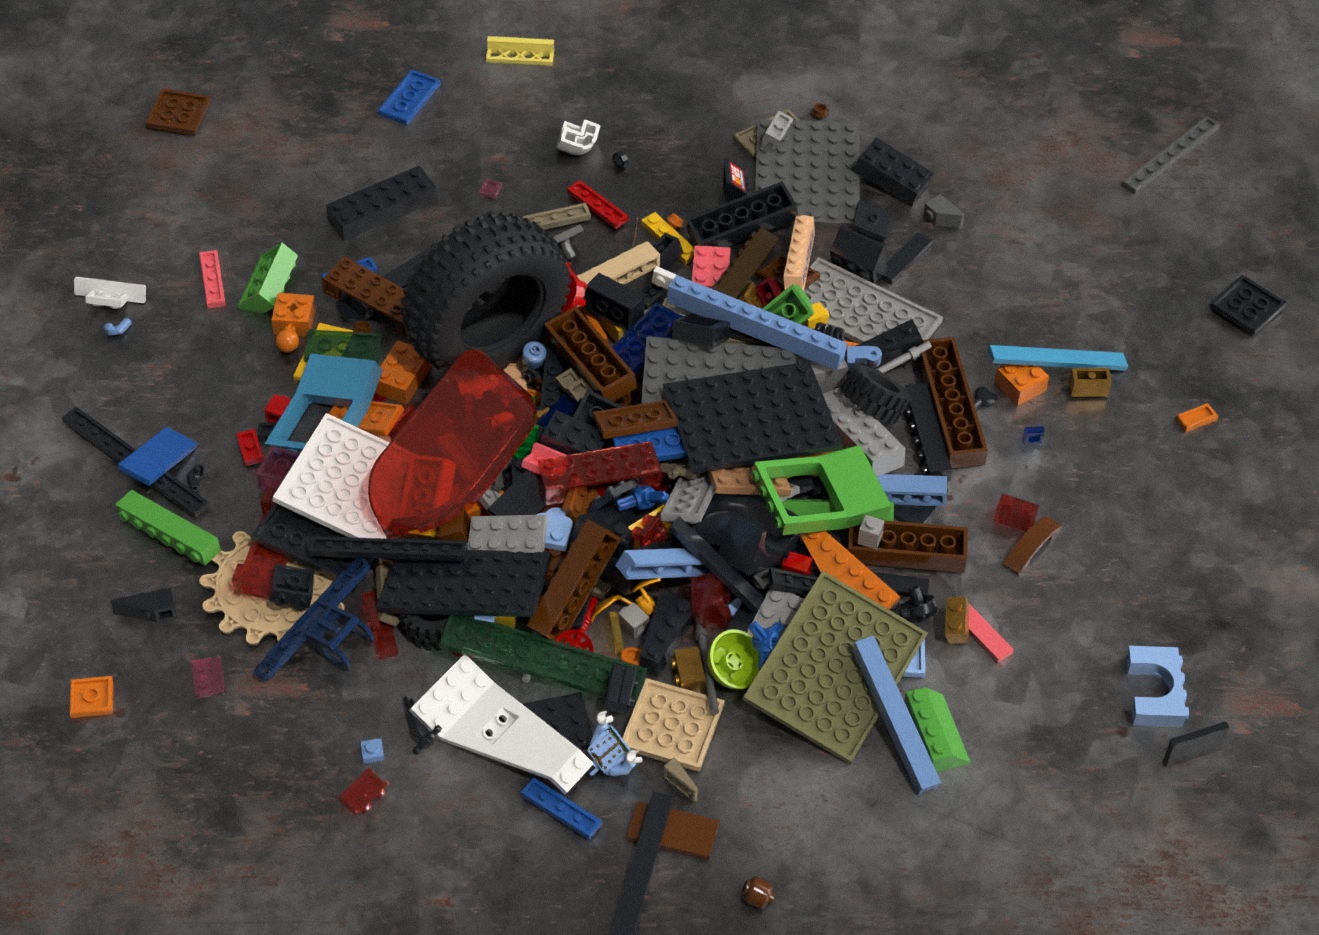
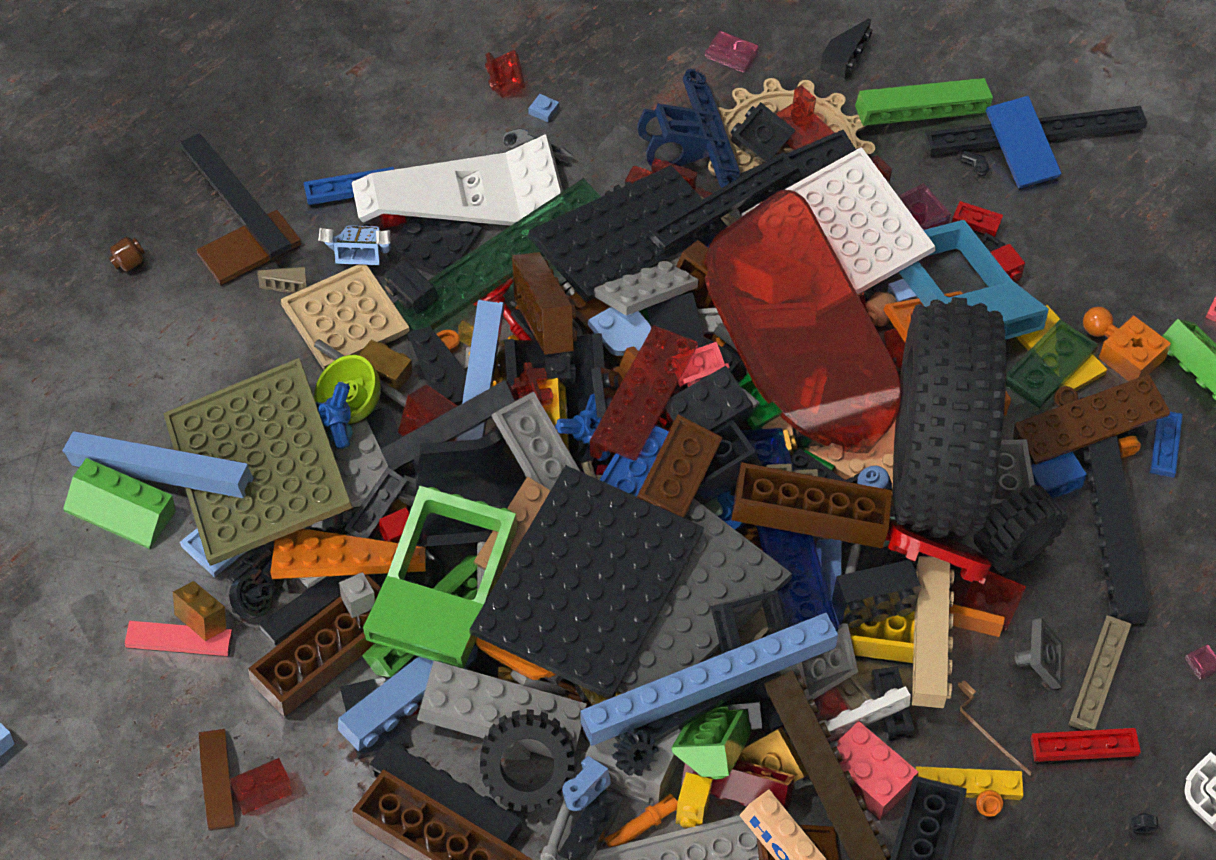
camera: 130 degrees right, 5 degrees up
black brick [650,233,683,273] -> none

